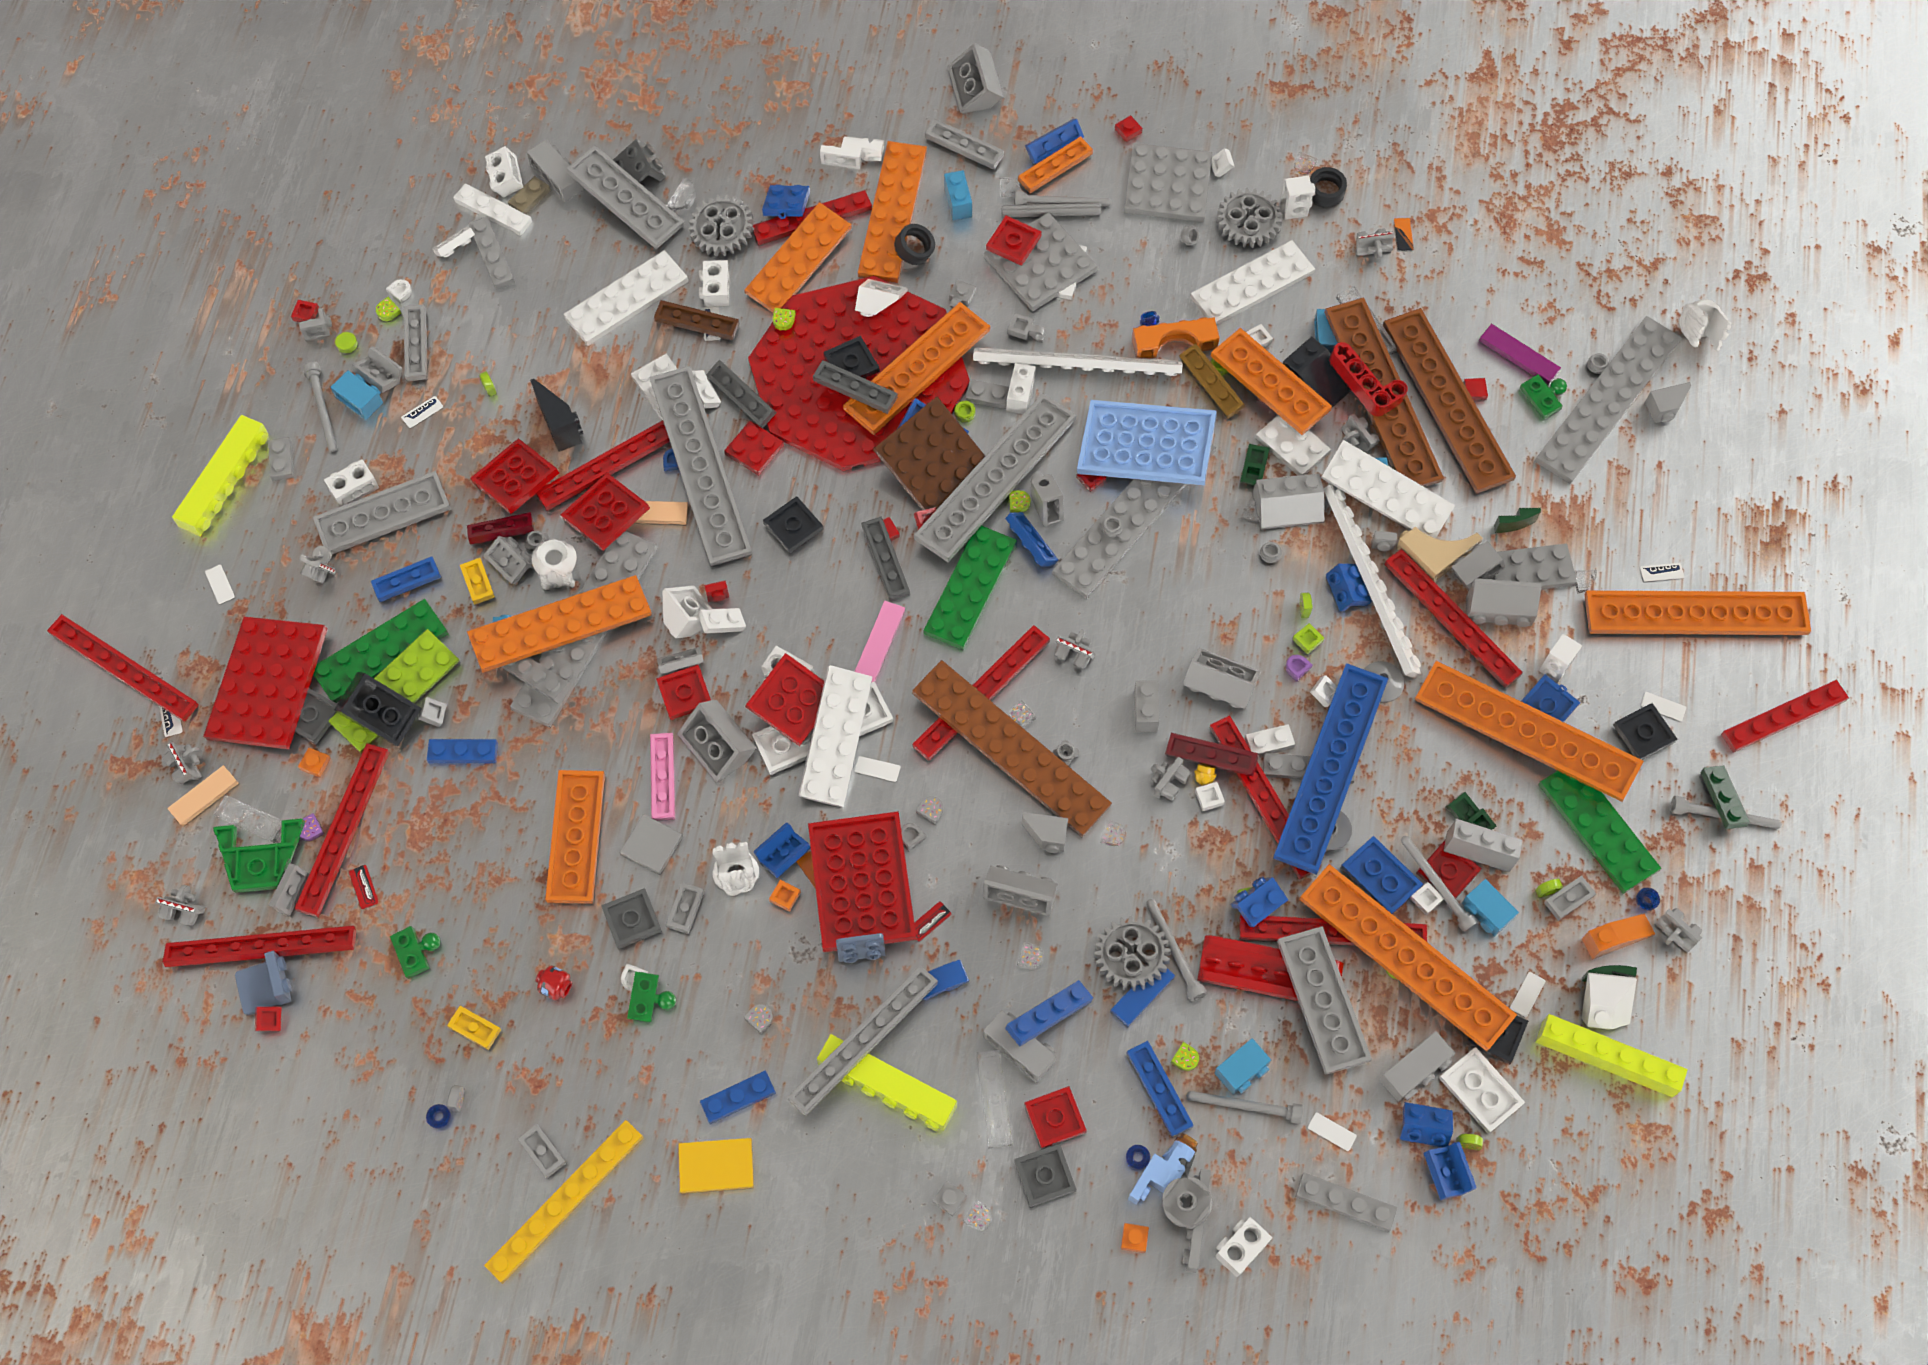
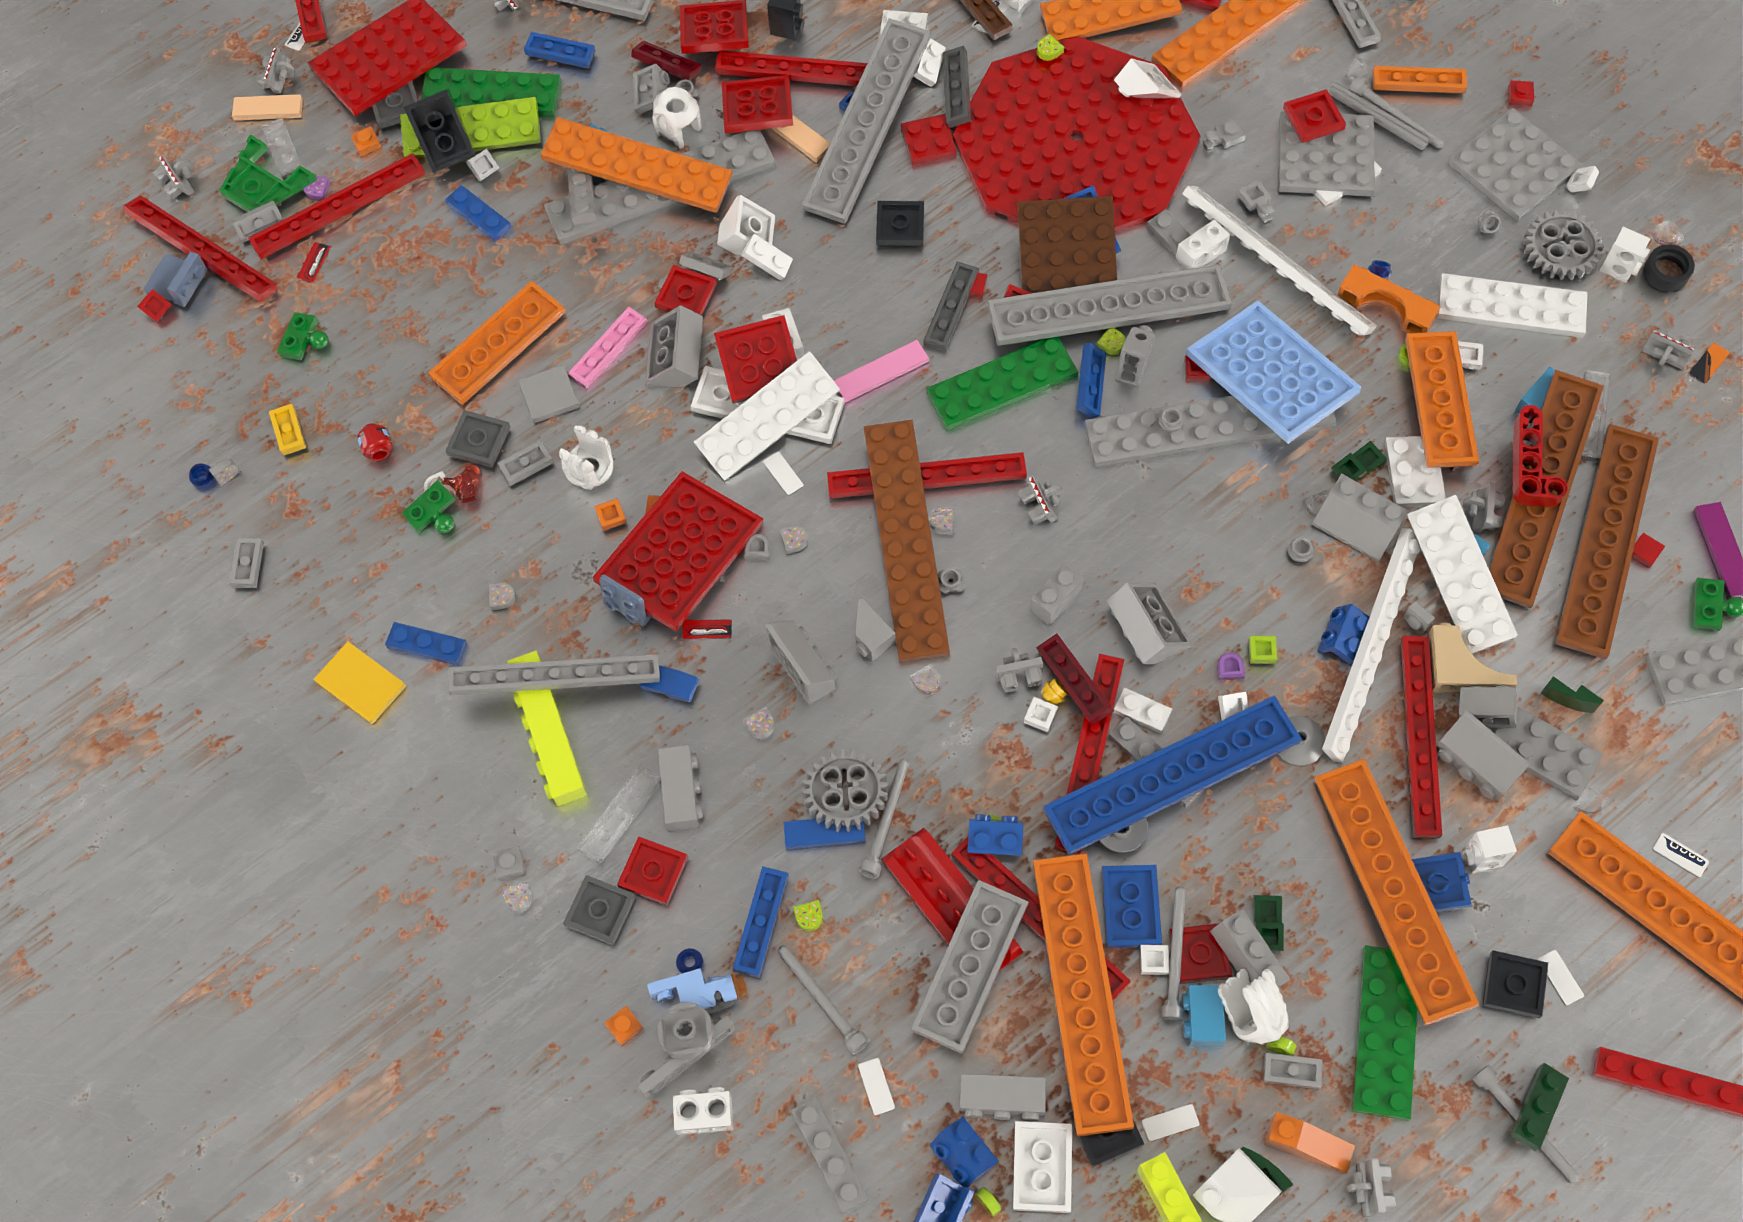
camera: 45 degrees right, 0 degrees up
yellow plate [460,558,495,605] -> none
yellow plate [484,1120,644,1284] -> none
red plate [704,580,729,602] -> none
blue bracket [754,822,811,878] -> none
dark grey plate [813,360,898,414] -> none
black plate [823,336,880,379] -> none
orange plate [843,302,990,435] -> none
black tyre [894,224,936,265] -> none
dark azure piece [944,170,972,221] -> none
lime tile [954,401,975,423] -> none
blue plate [1005,980,1093,1047] -> none
blue plate [1025,119,1084,164] -> none
pearl gold plate [1179,343,1245,419] -> none
dark azure piece [1214,1038,1271,1095] -> none
black slope [1283,336,1351,407] -> none
lime tile [1300,592,1313,618] -> none
clear blue plate [1636,888,1660,911] -> none
none -> clear red animal [441,464,481,503]
none -> white piece [1218,969,1289,1044]

